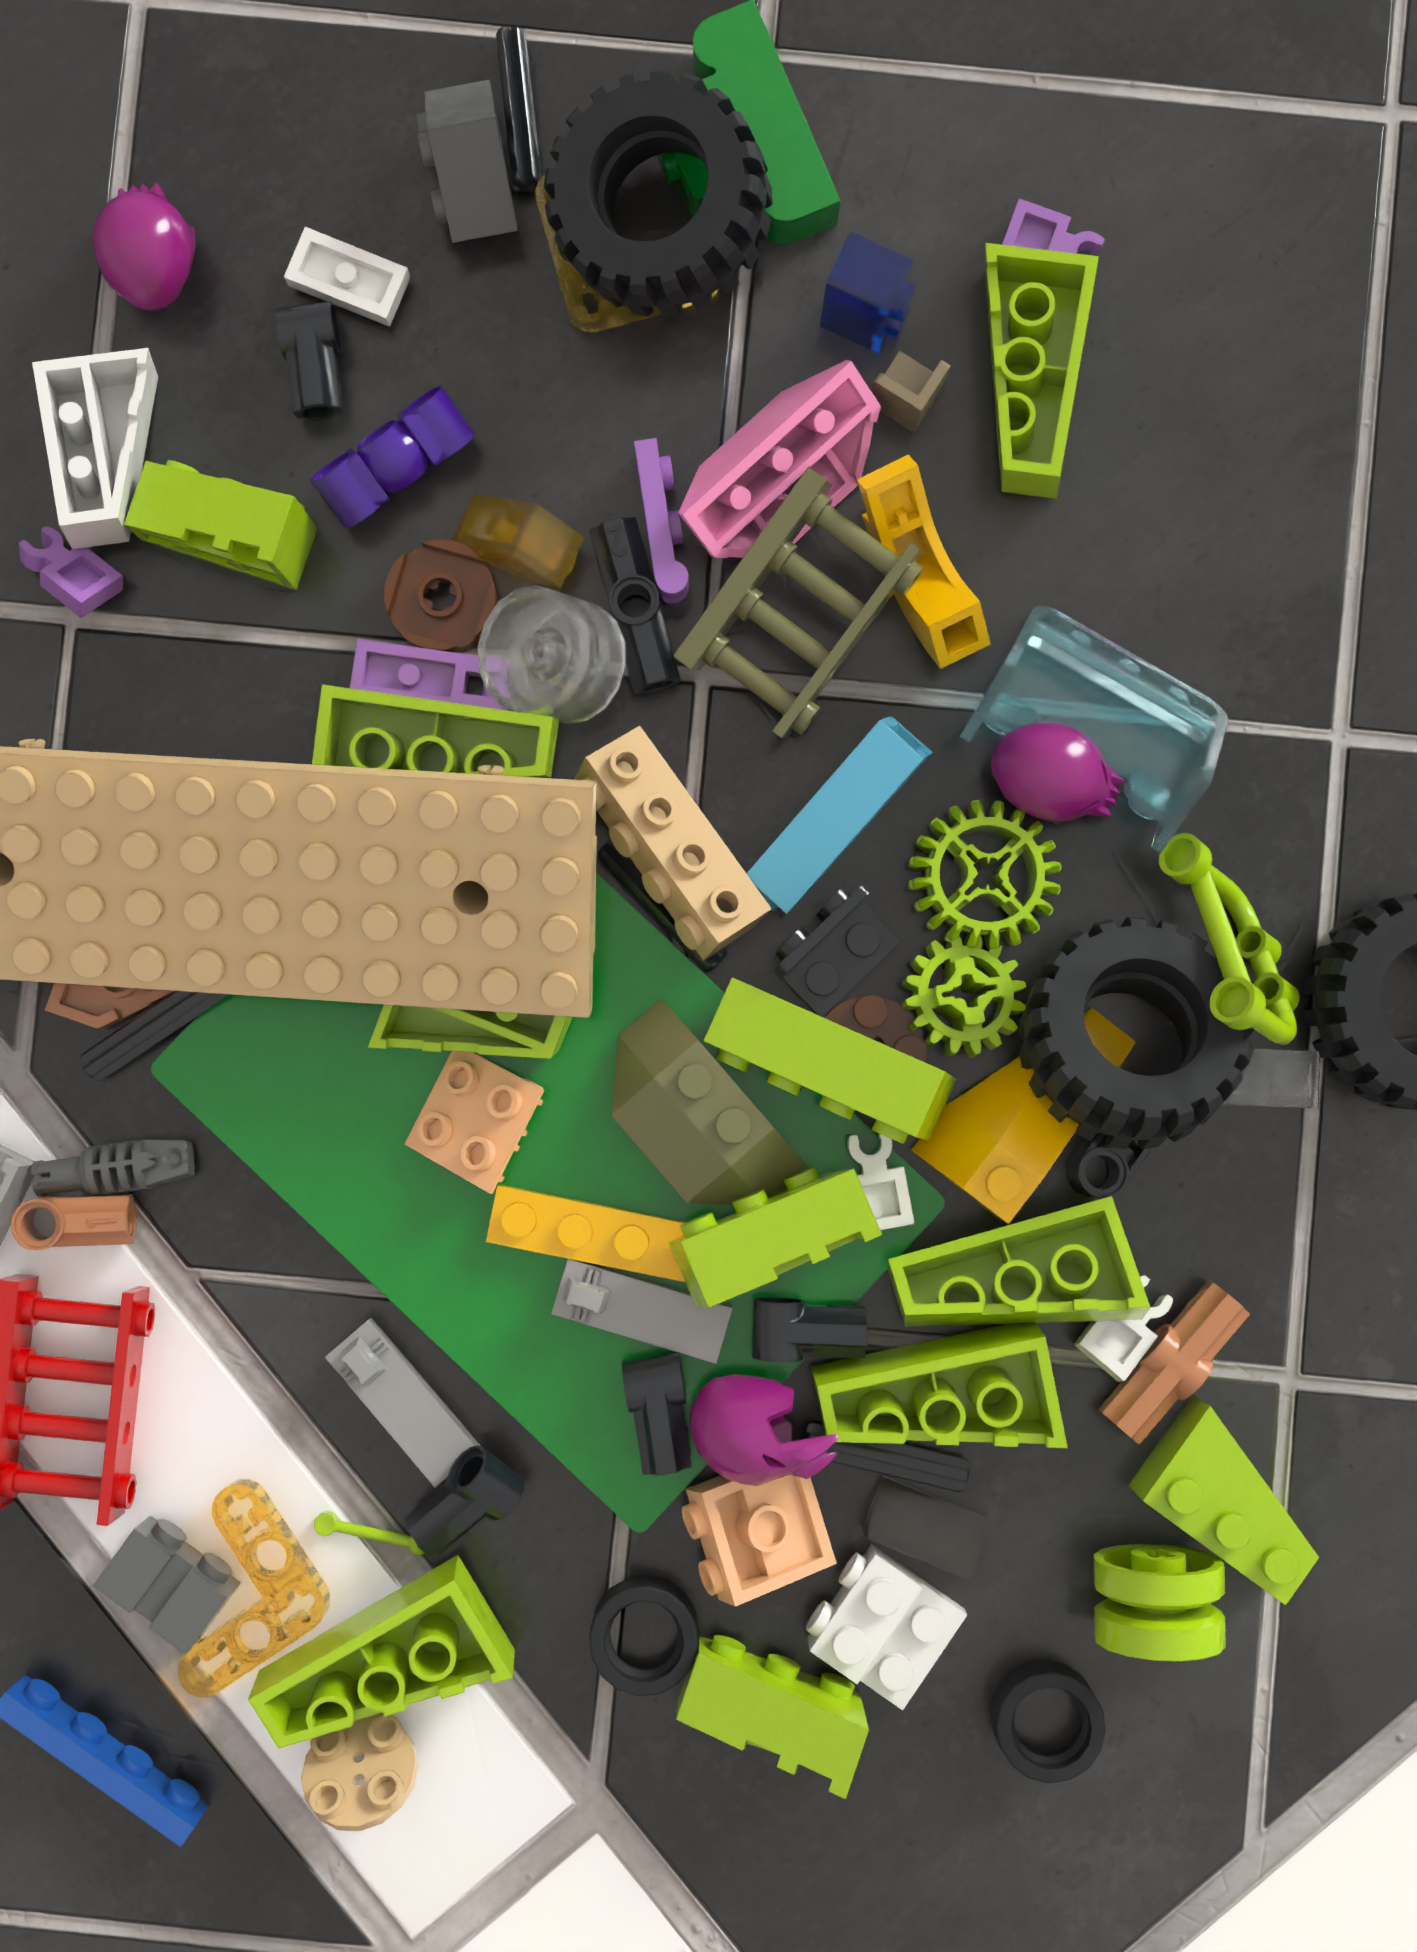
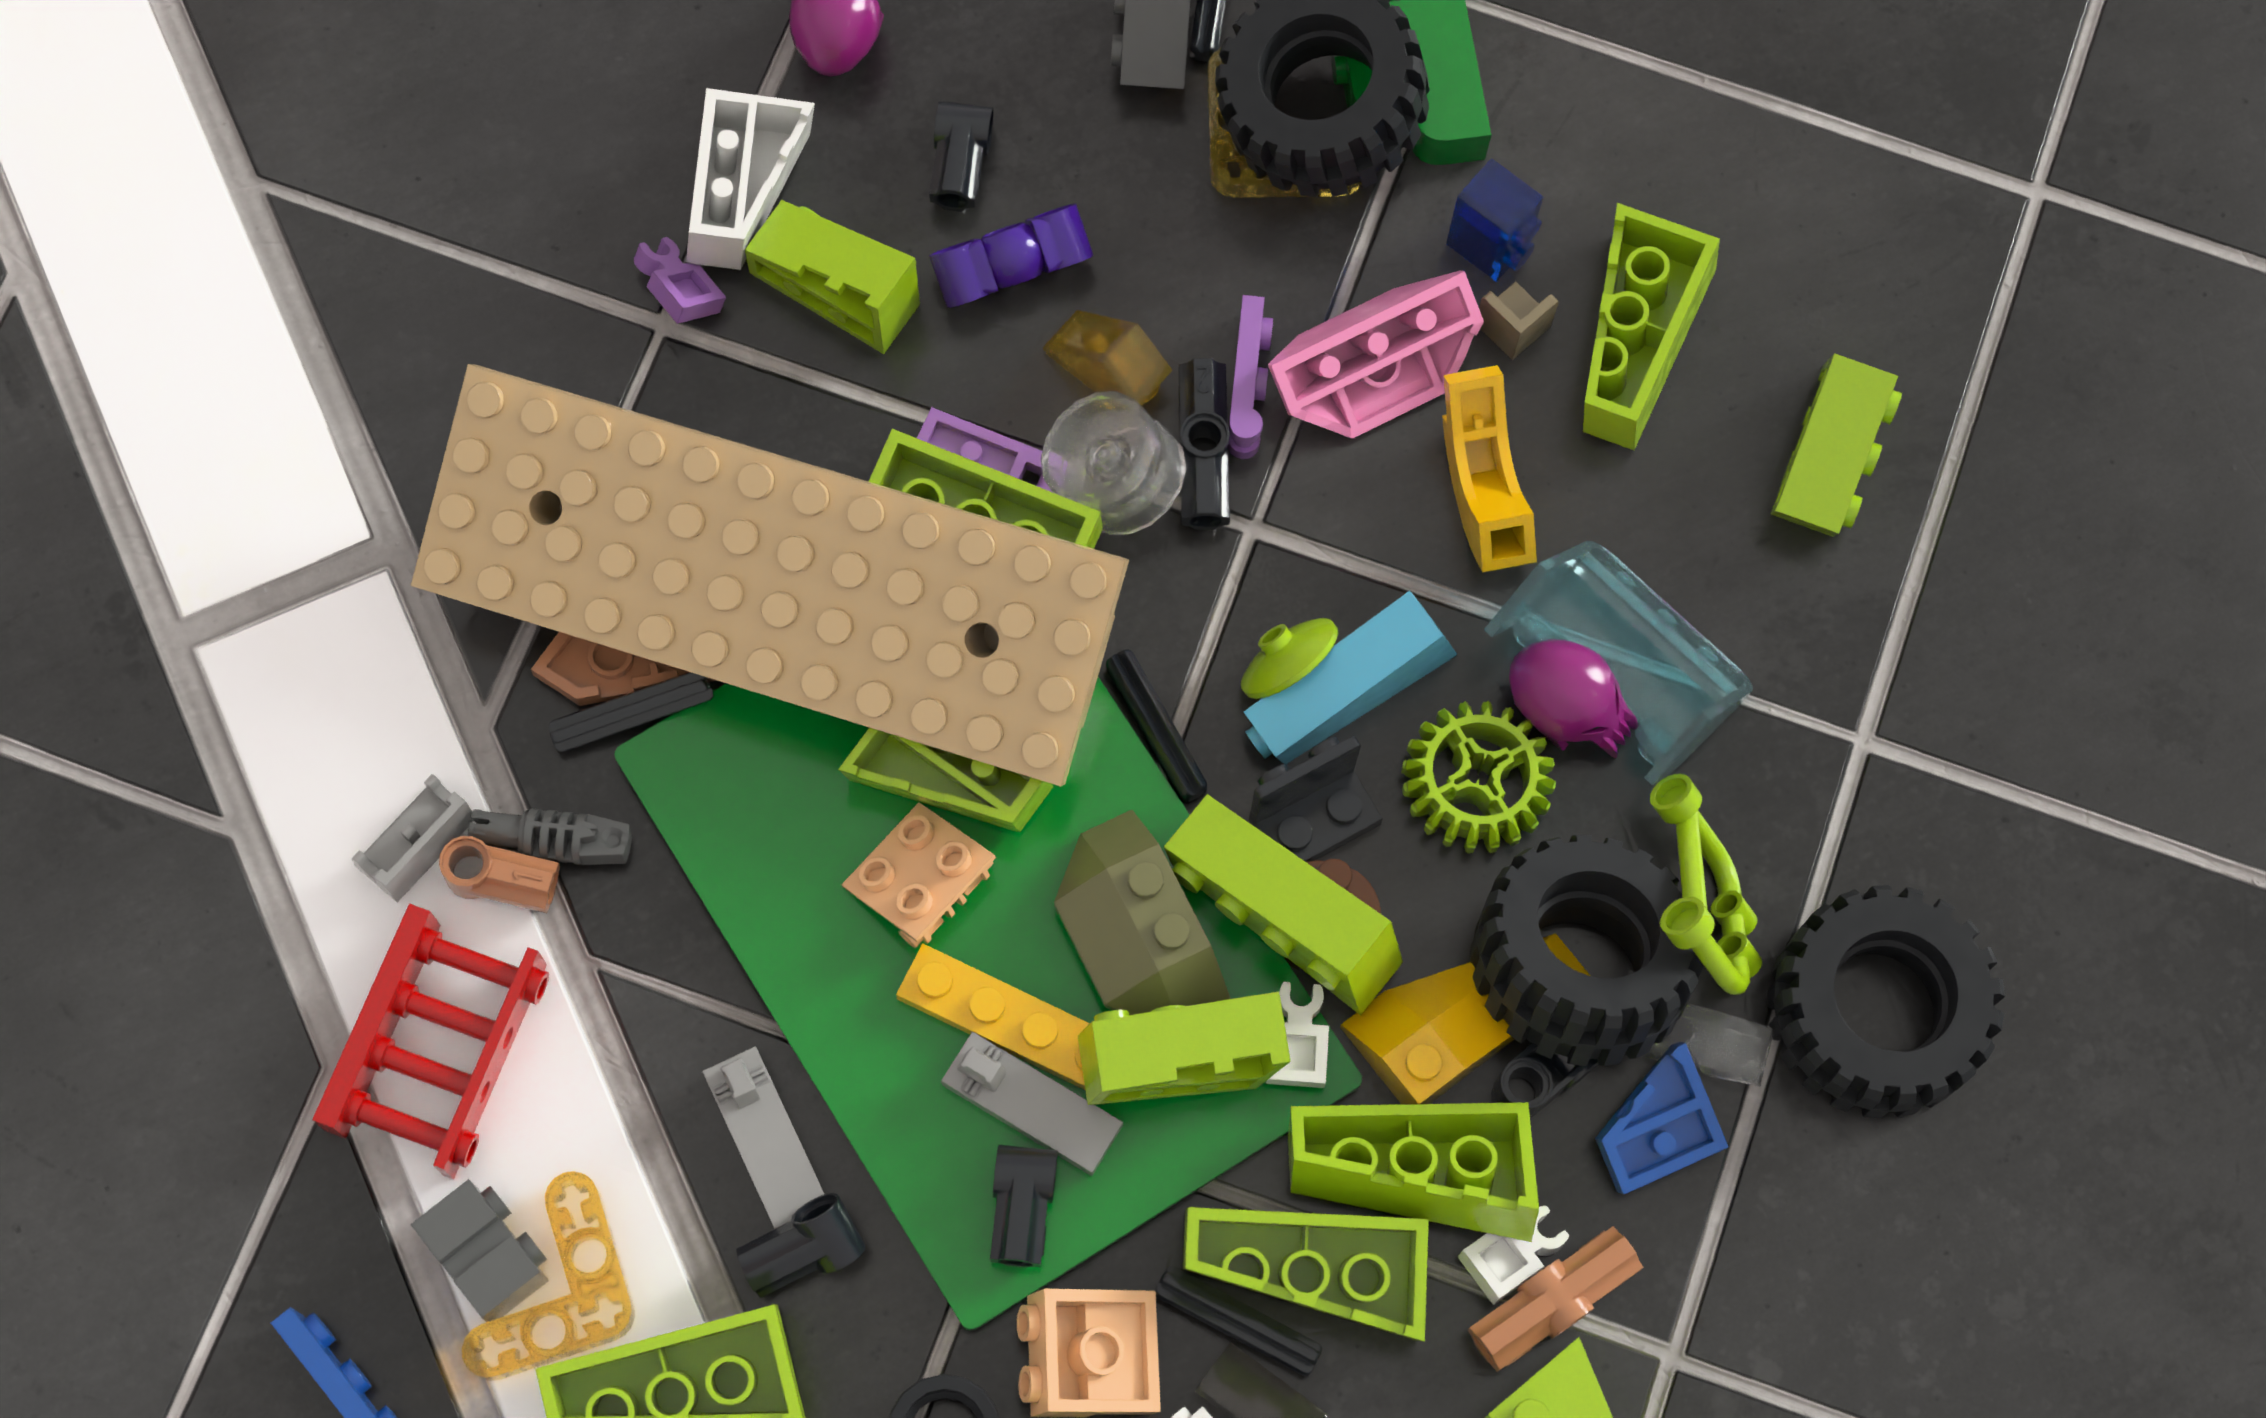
camera: 10 degrees right, 15 degrees down
white plate [284,227,411,327] -> none
lime hinge [314,1511,425,1555] -> none
reddish brown plate [384,539,498,652] -> none
tan brick [574,726,771,961] -> none
olive fence [673,466,924,738] -> none
magenta helmet [690,1374,838,1486] -> none
black piece [752,1297,867,1362] -> none
lime gear [901,935,1026,1058] -> none
medium lavender plate [1002,198,1105,255] -> none
none -> lime dish [1241,618,1338,699]
none -> blue wing [1595,1042,1729,1195]
none -> lime wedge [1771,353,1902,537]

